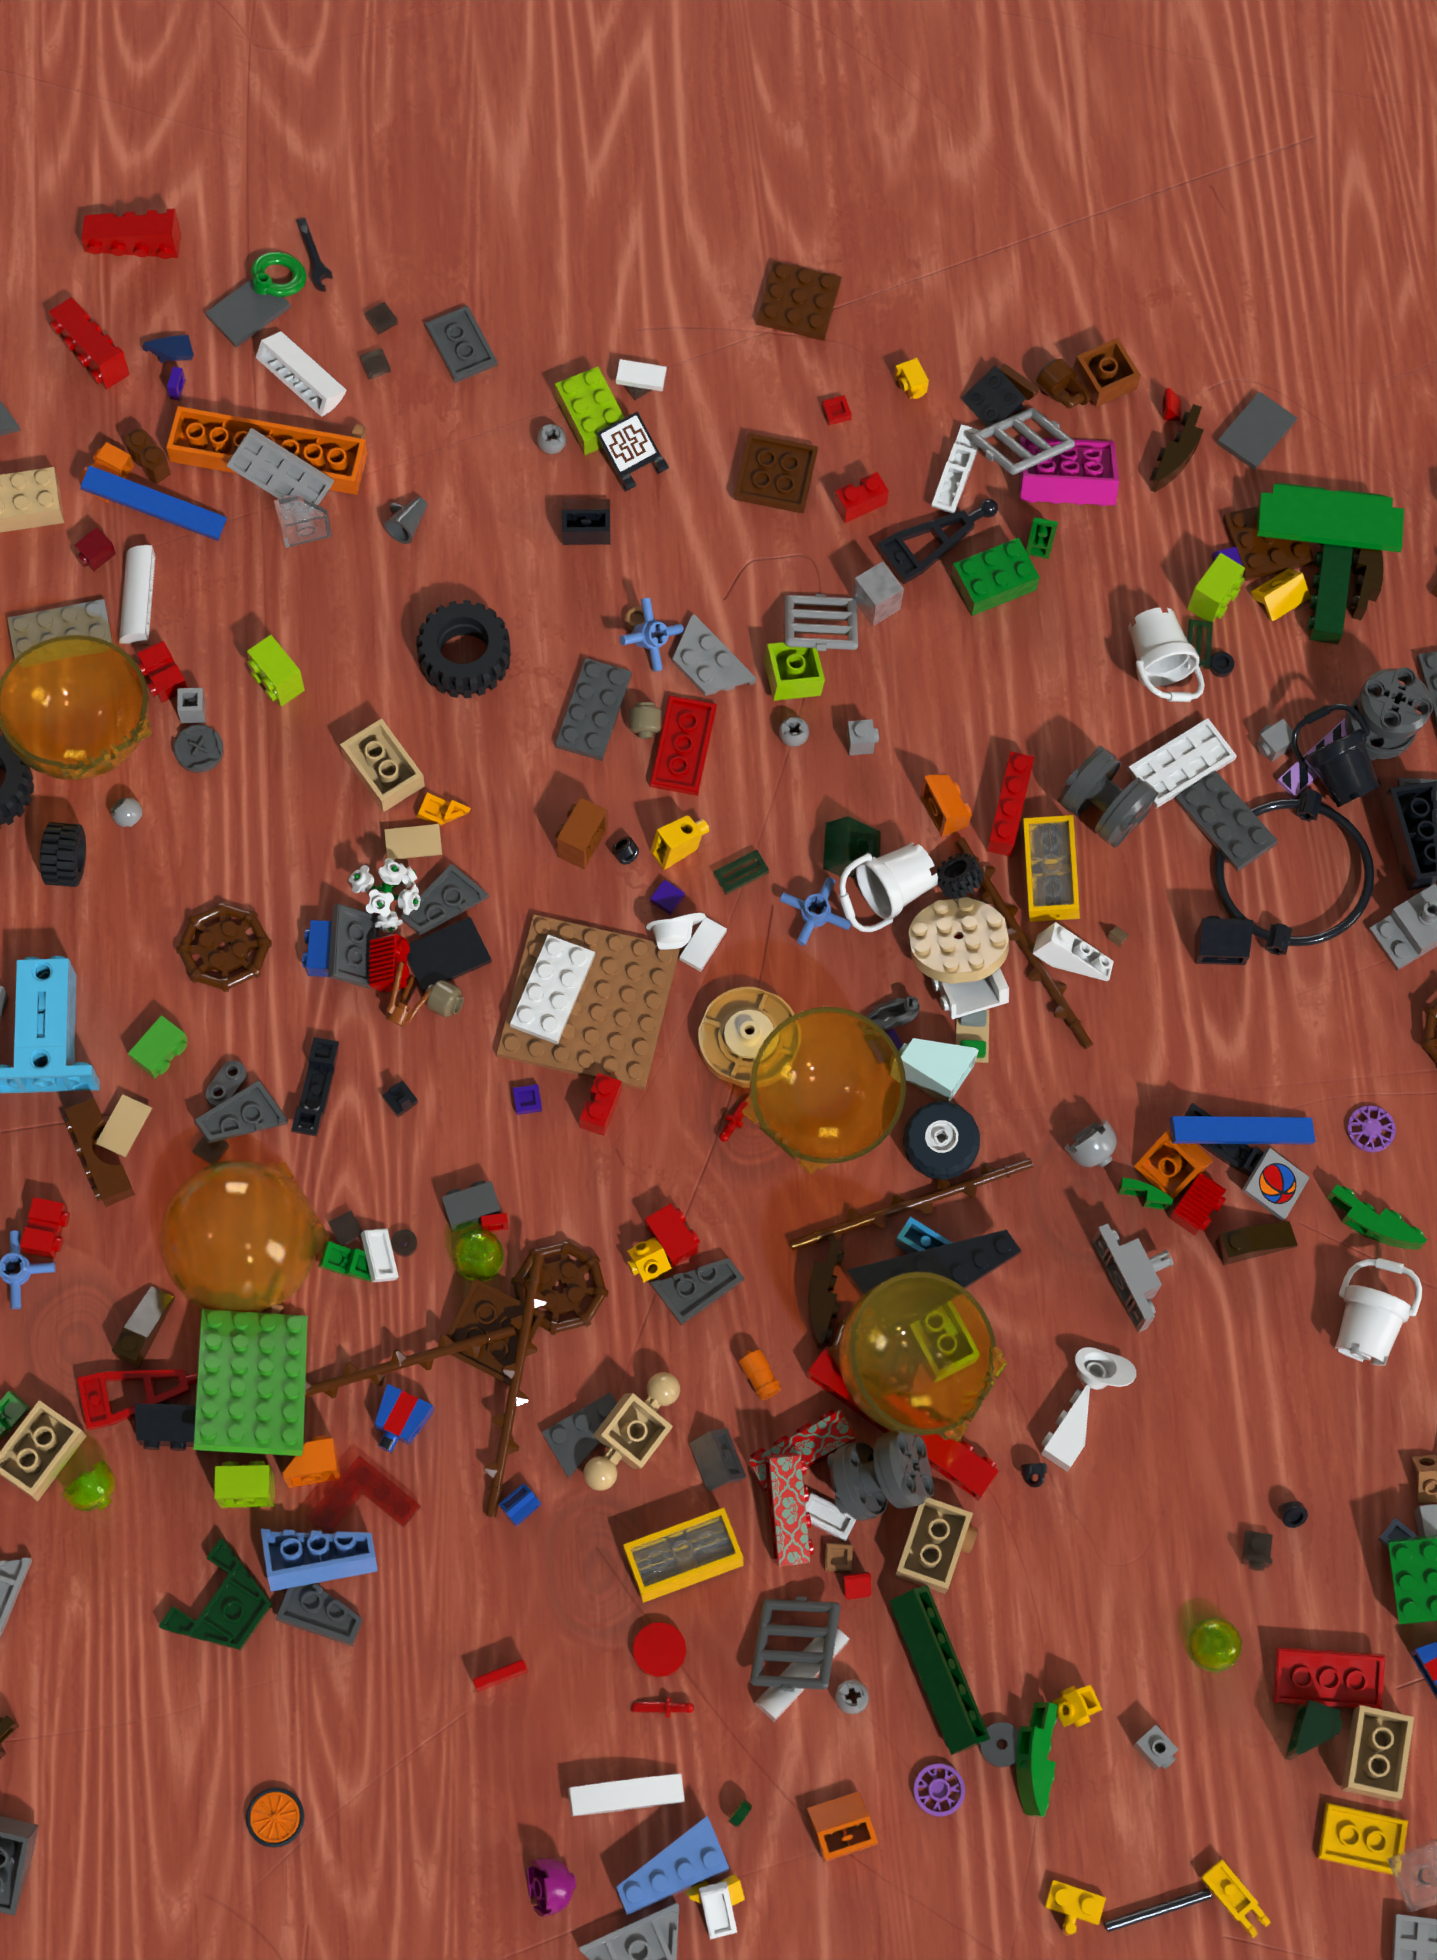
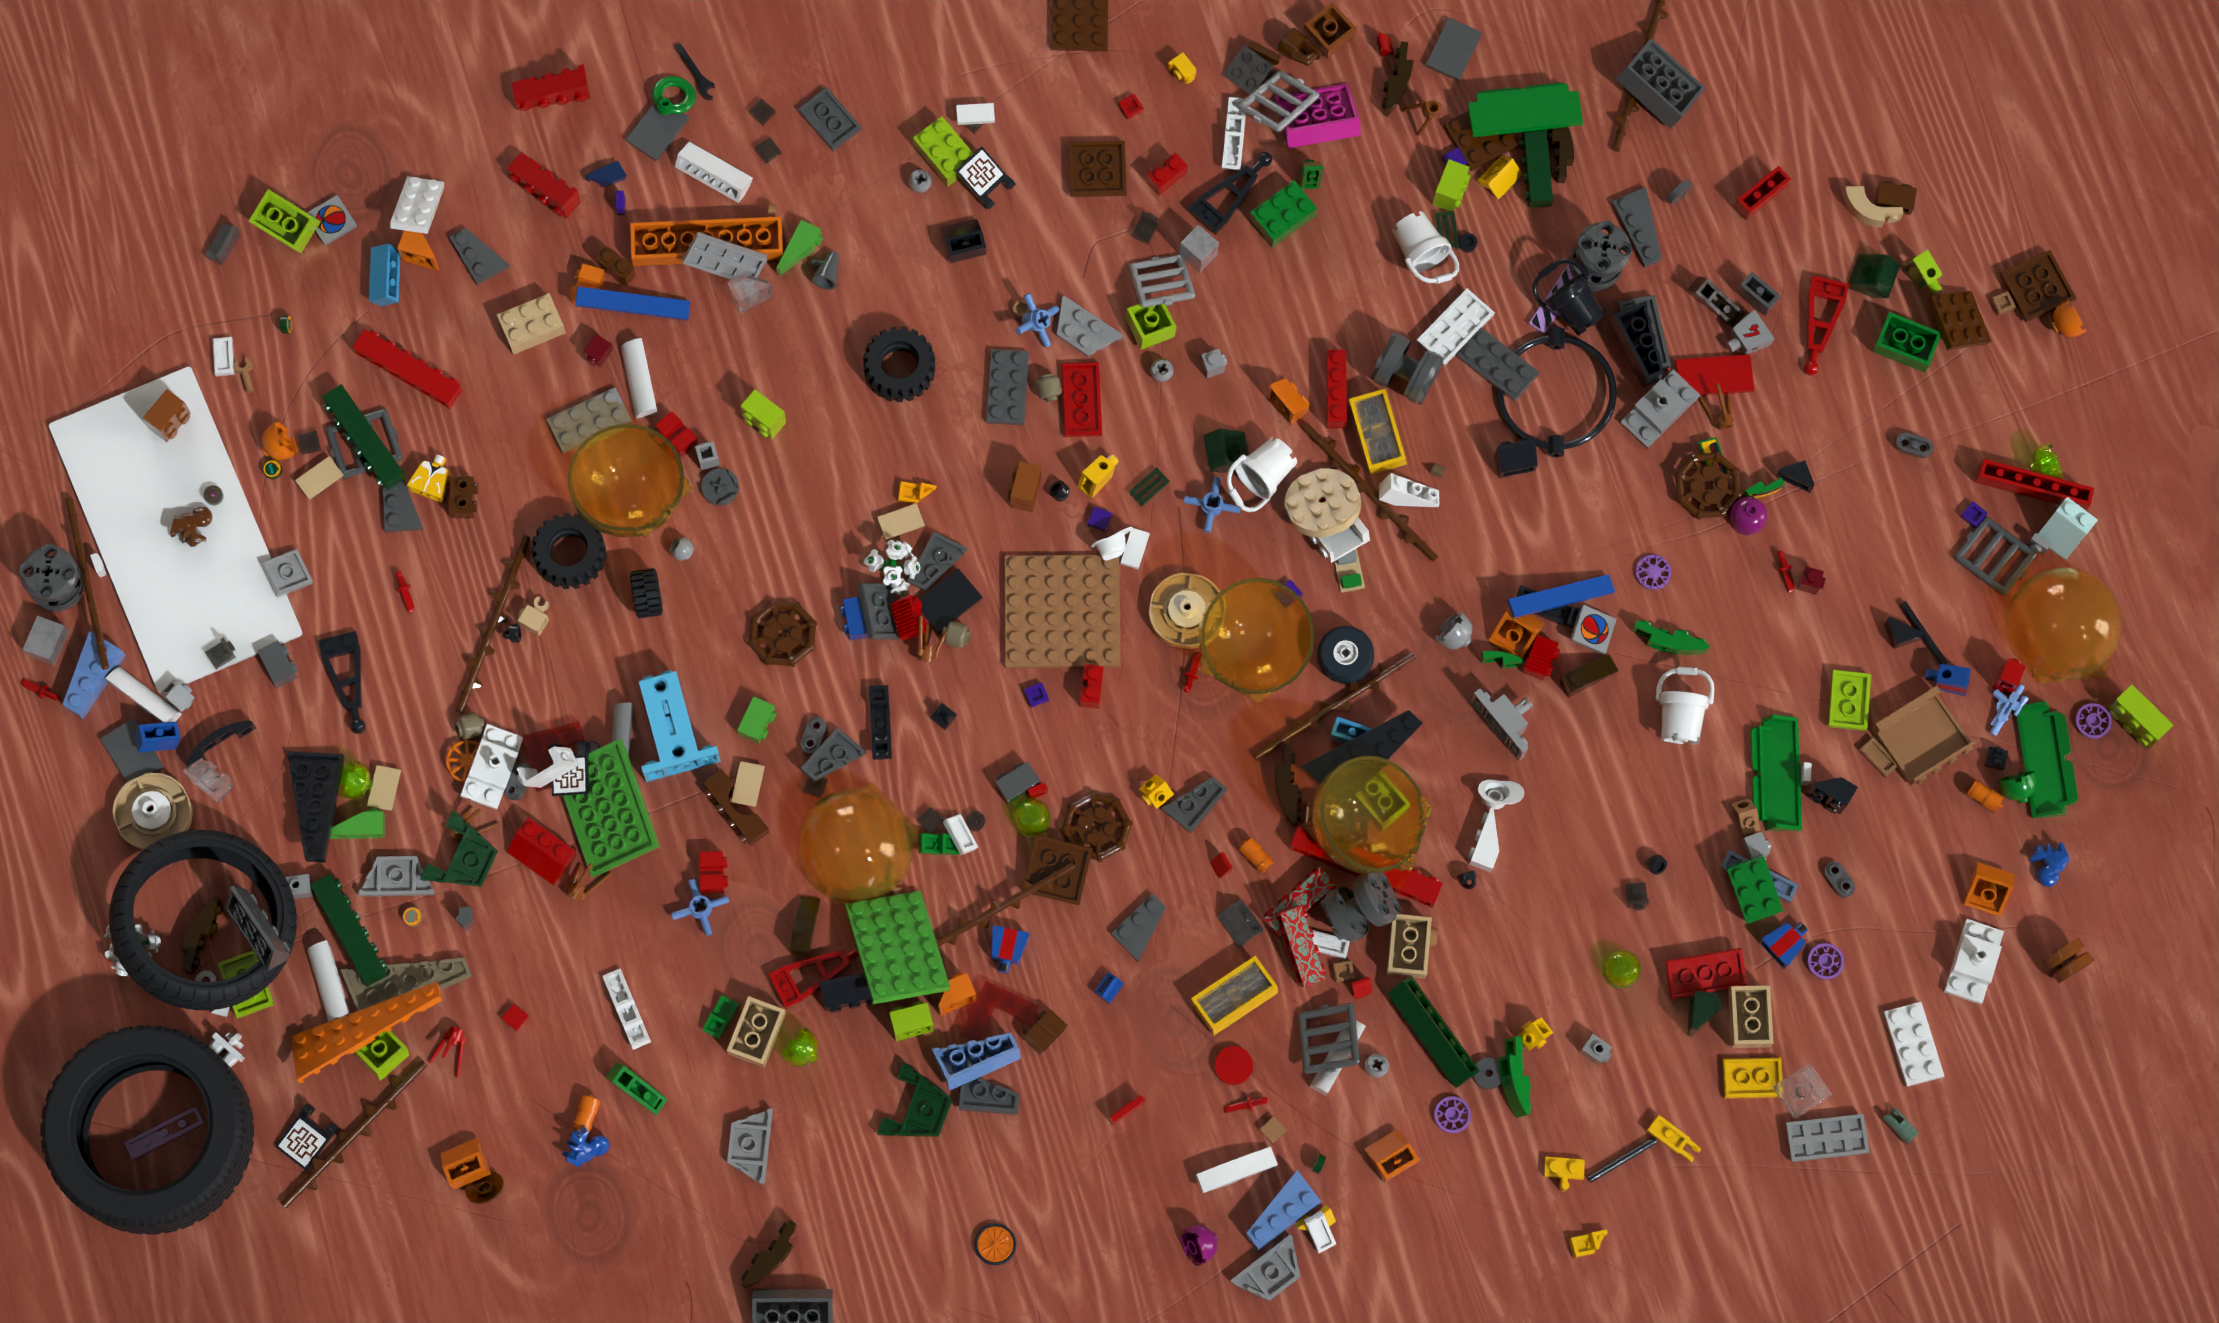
camera: 15 degrees left, 5 degrees up
tan brick [340,718,425,812] -> none
reddish brown plant [484,1253,547,1518] -> none
white plate [510,935,595,1045] -> none
tan brick [583,1372,680,1491] -> none
red brick [645,1203,700,1268] -> none
dark grey arm [864,996,920,1030] -> none
light aqua slope [895,1038,979,1102] -> none
black tyre [935,853,984,899] -> none
light grey brick [1256,719,1298,762] -> none
none -> bright green slope [776,220,823,276]
none -> reddish brown brick [1023,1009,1067,1055]
none -> clear smoke bracket [1132,212,1159,245]
none -> red slope [1210,852,1232,878]
none -> medium nougat tile [1259,1116,1287,1144]
none -> dark orange plant [1402,100,1441,136]

